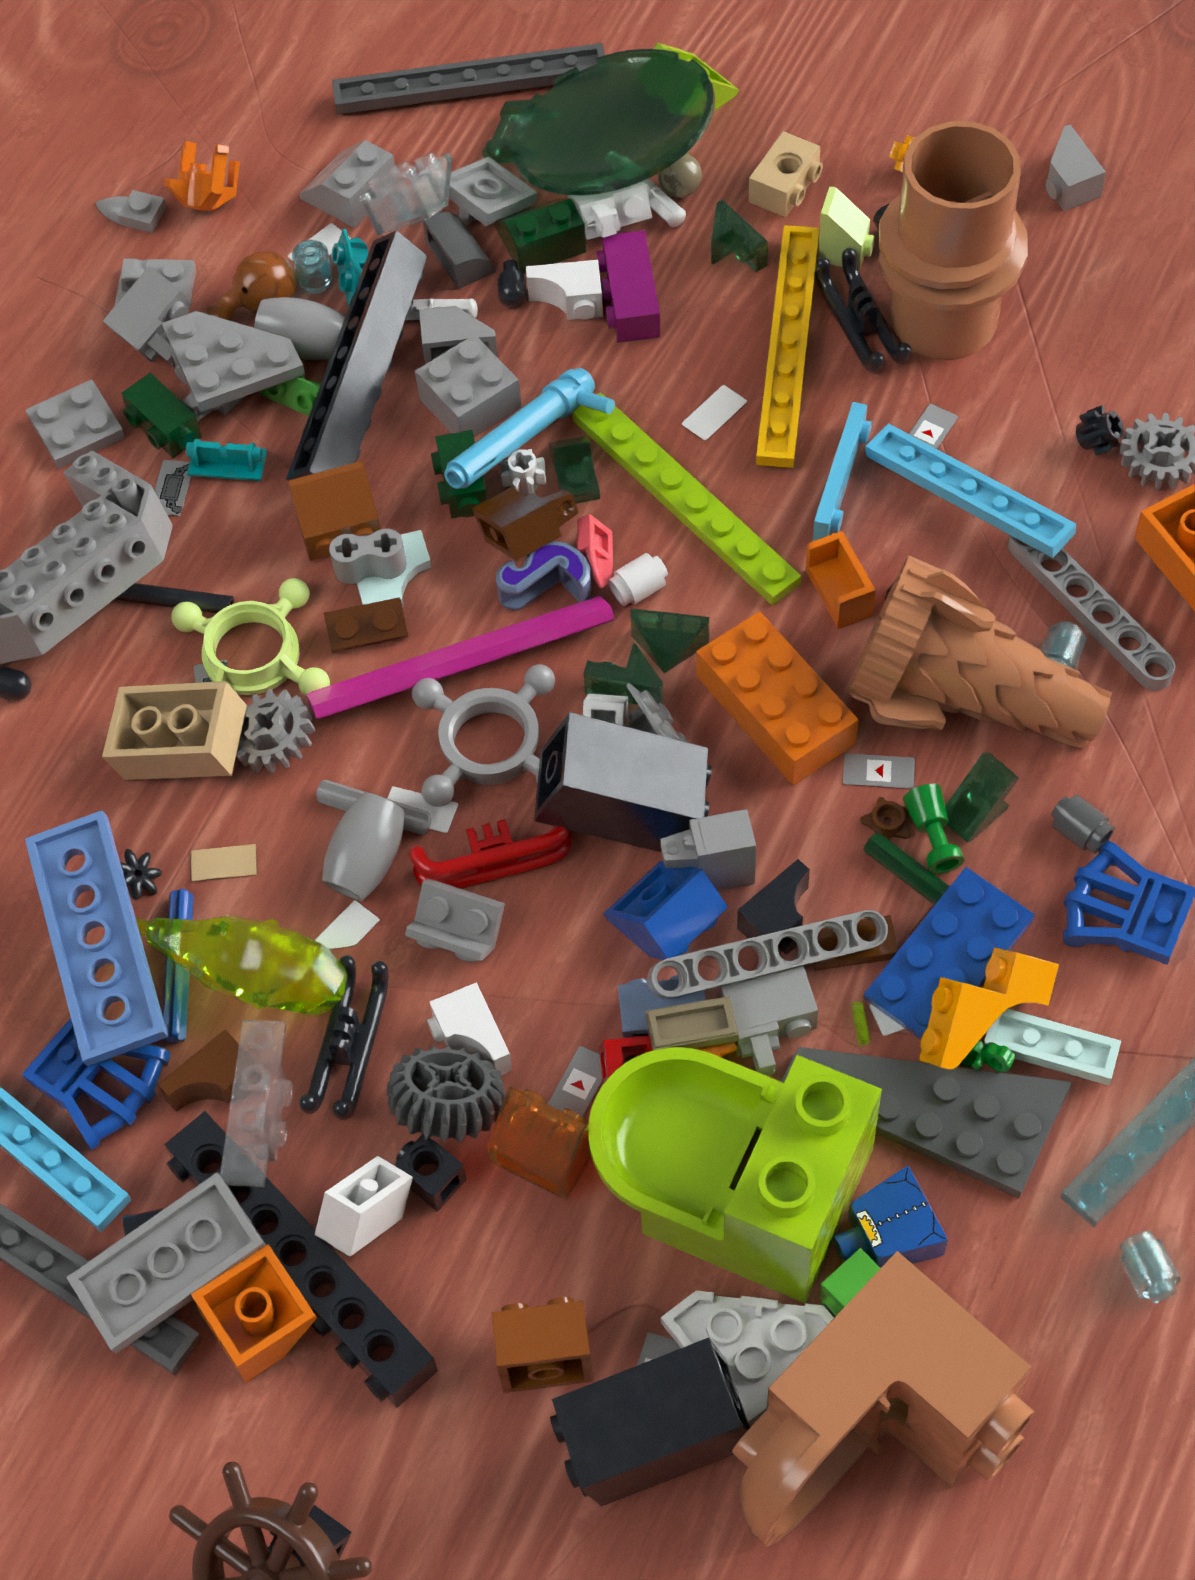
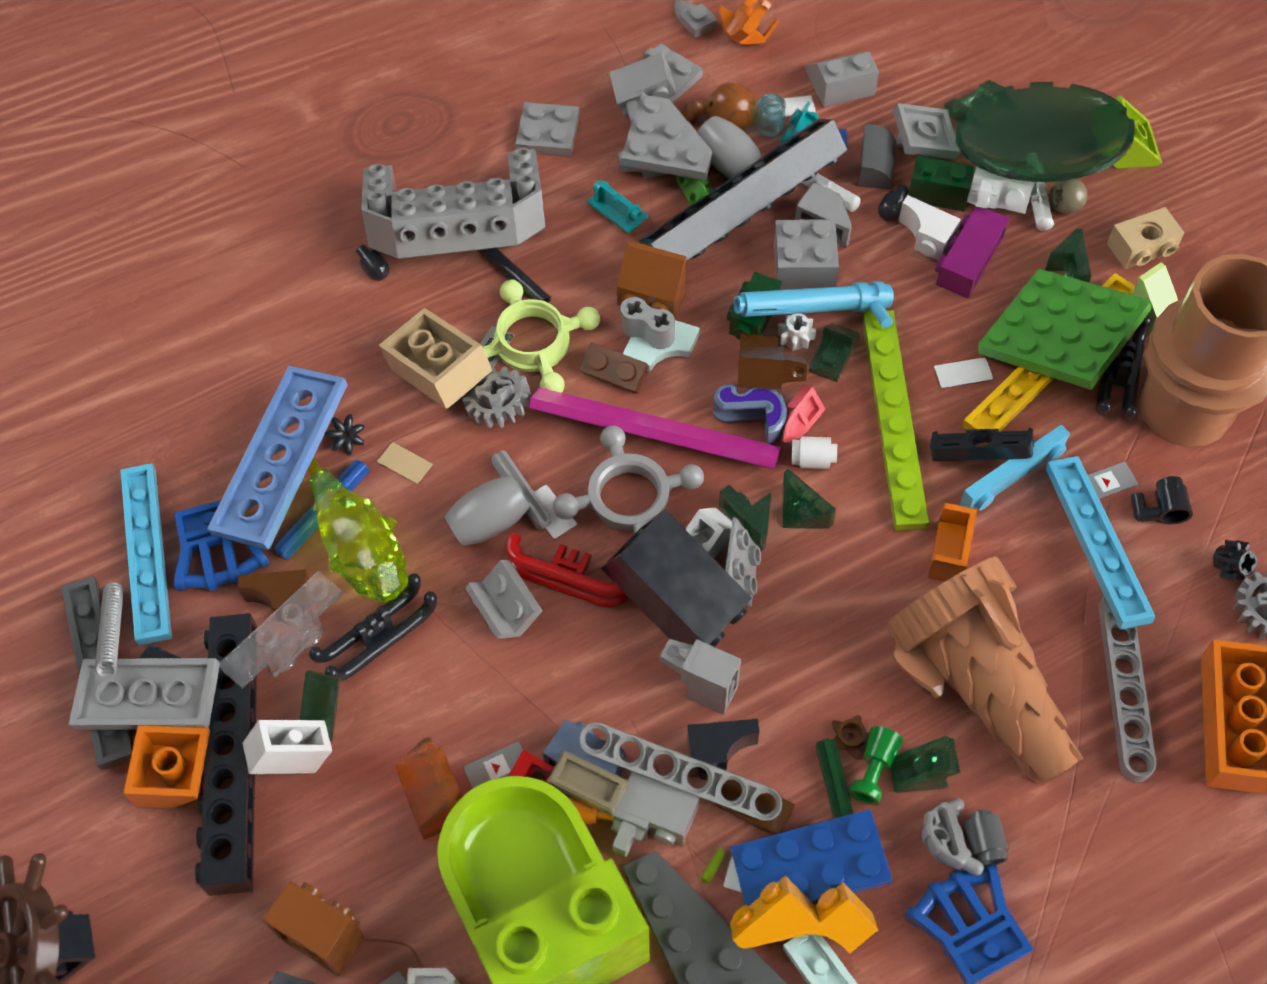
camera: 35 degrees right, 0 degrees up
dark green brick [121,373,202,458] -> none
sticker [155,460,191,516] -> none
white sticker [310,900,380,951] -> none
dark grey plate [332,43,608,114] -> none
clear slope [359,152,452,236] -> none
dark grey gear [386,1045,505,1143] -> none
black brick [394,1133,467,1212] -> none
white arch [427,982,513,1075] -> none
blue slope [603,861,728,960] -> none
orange brick [696,611,859,786] -> none
light grey sticker [843,753,915,788] -> none
green piece [959,1041,1015,1072] -> none
clear light blue brick [1041,621,1086,670] -> none
none -> light grey piece [94,583,124,677]
none -> clear green slope [299,670,341,743]
none -> light grey piece [921,798,984,876]
none -> black piece [930,427,1035,461]
none -> bright green plate [978,269,1151,390]
none -> black piece [1131,476,1193,525]

